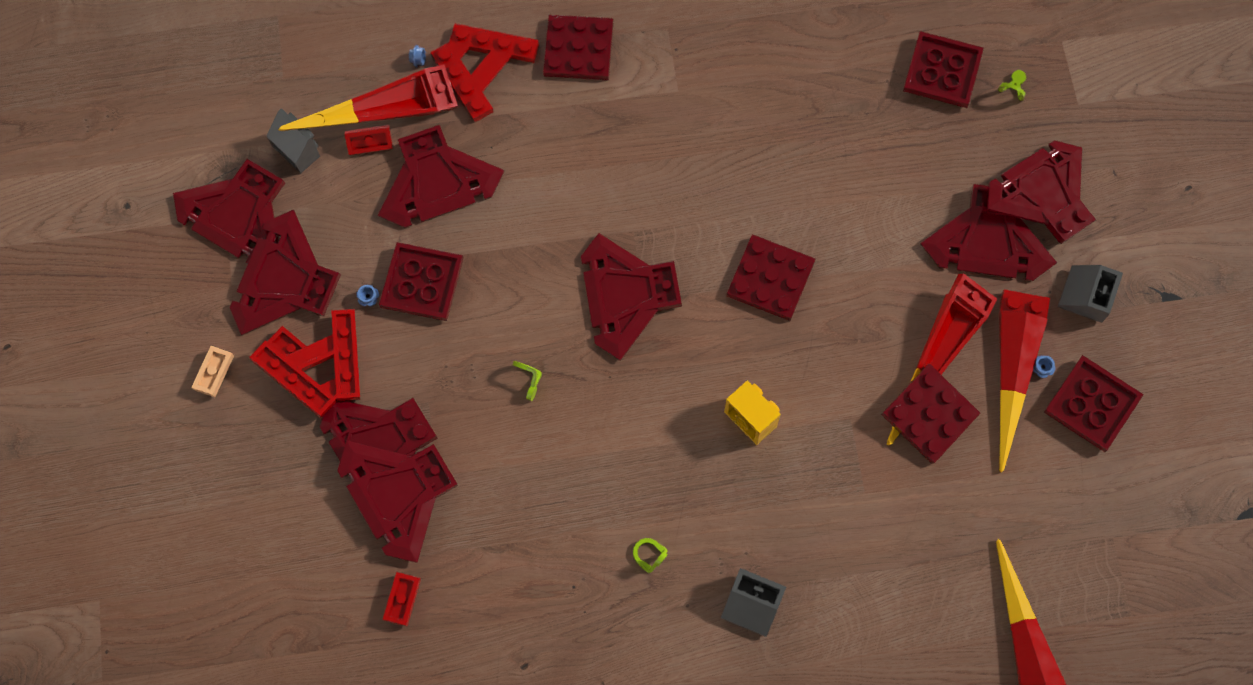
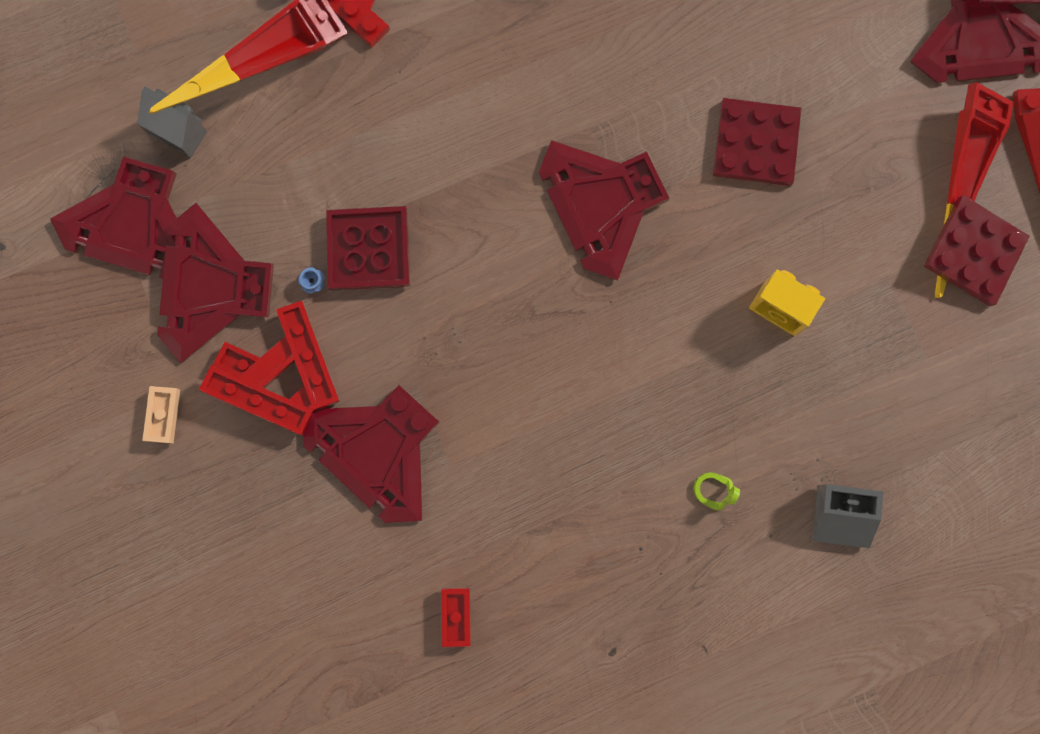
camera: 15 degrees left, 10 degrees up
dark red plate [337,441,458,563] -> none
red plate [344,125,393,155] -> none
dark red plate [378,125,505,228] -> none
lime piece [512,361,542,401] -> none

